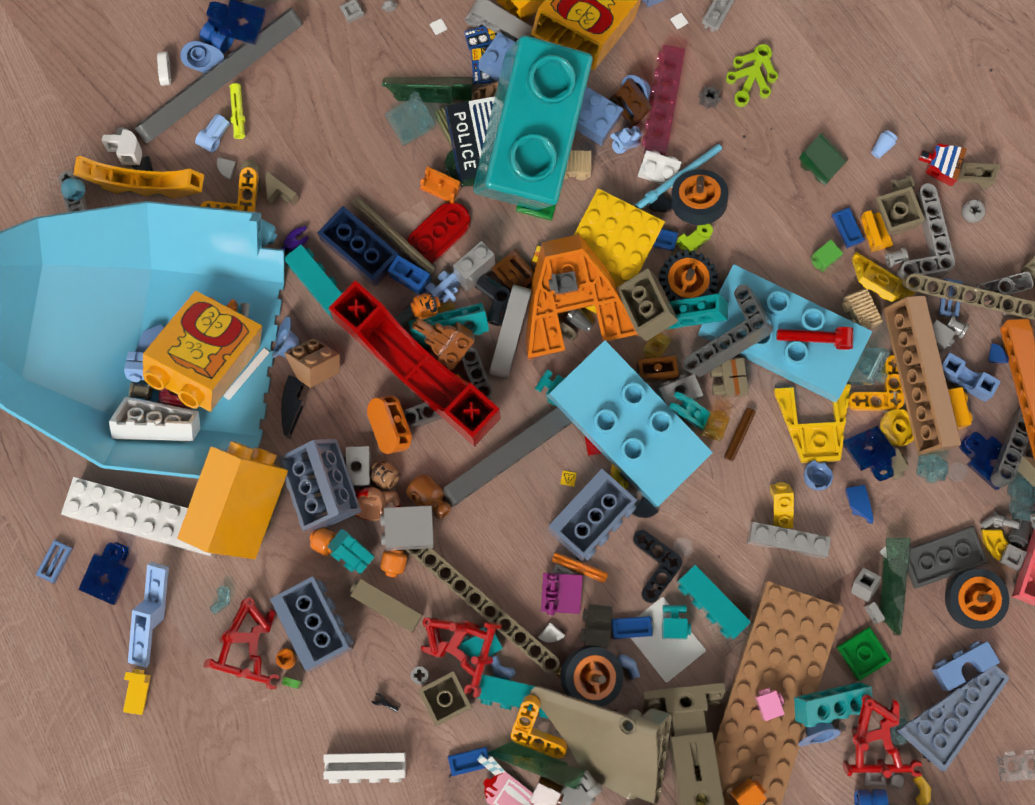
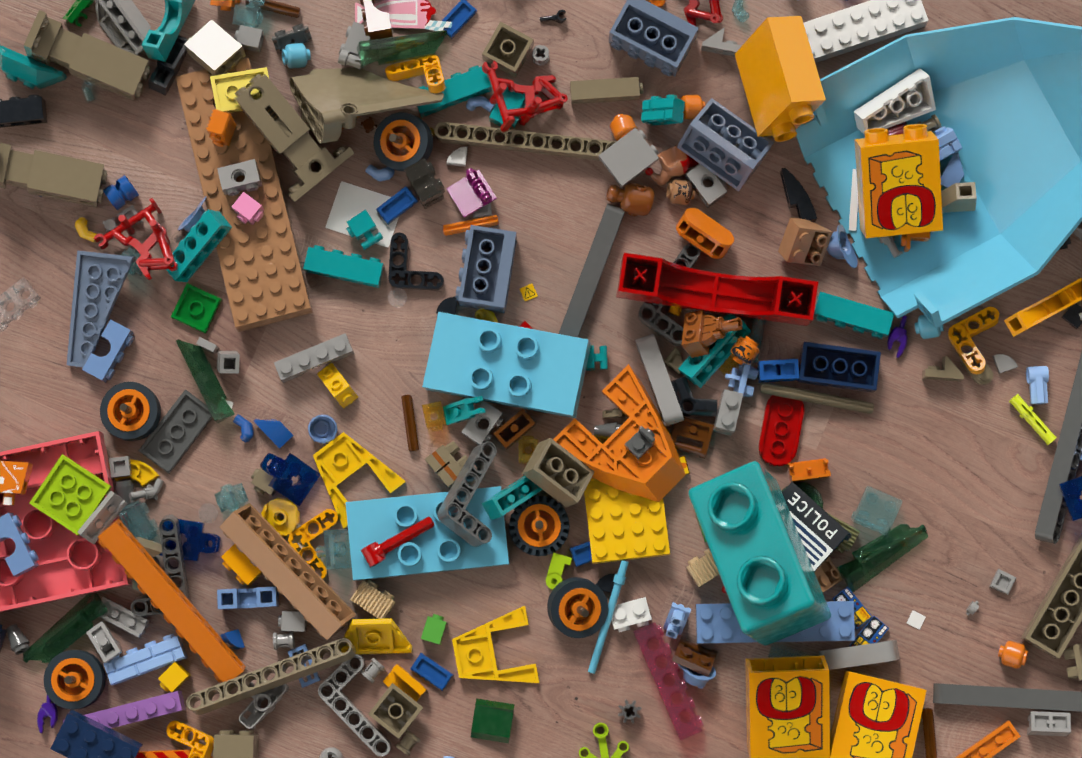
camera: 150 degrees right, 5 degrees up
none -> light grey brick [217,159,262,196]
none -> blue arm [233,414,254,442]
none -> yellow wing [452,606,539,683]
none -> dark tan tile [664,347,683,374]
none -> light grey slope [701,28,741,57]
none -> dark tan slope [941,182,977,213]

